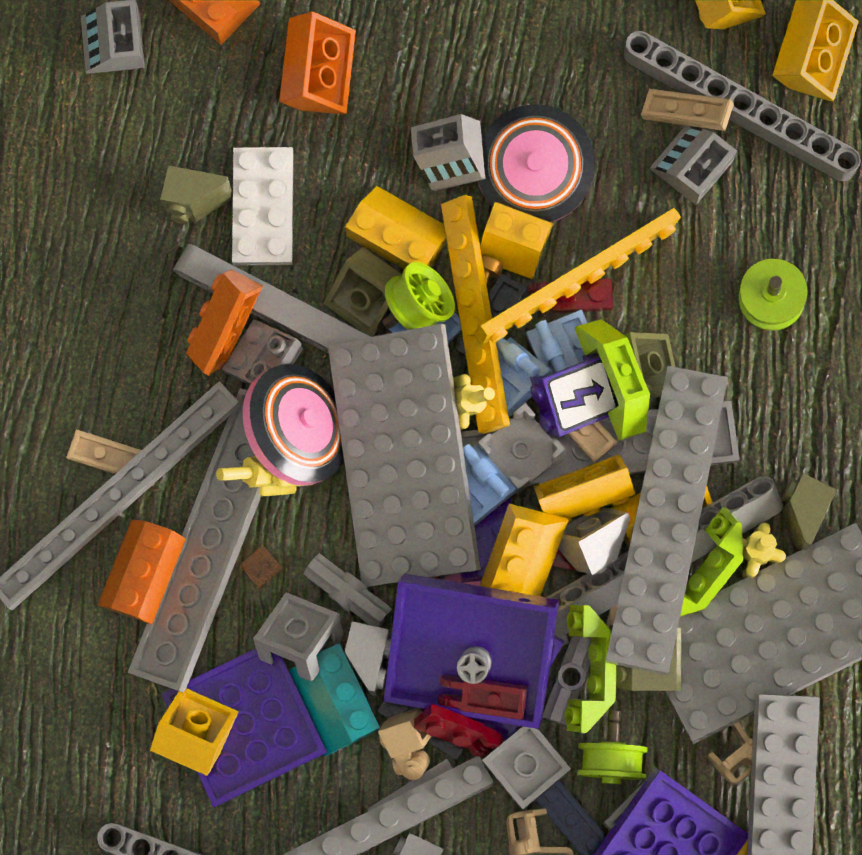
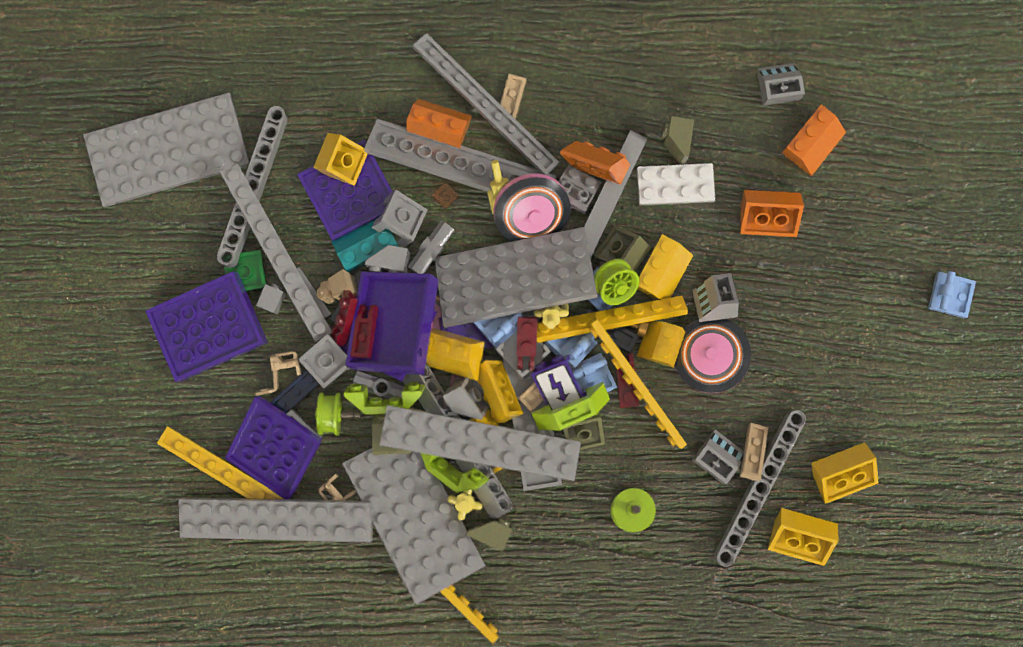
camera: 80 degrees right, 5 degrees up
light grey wheel [457,646,492,684] -> none
none -> dark red hinge [516,316,538,371]

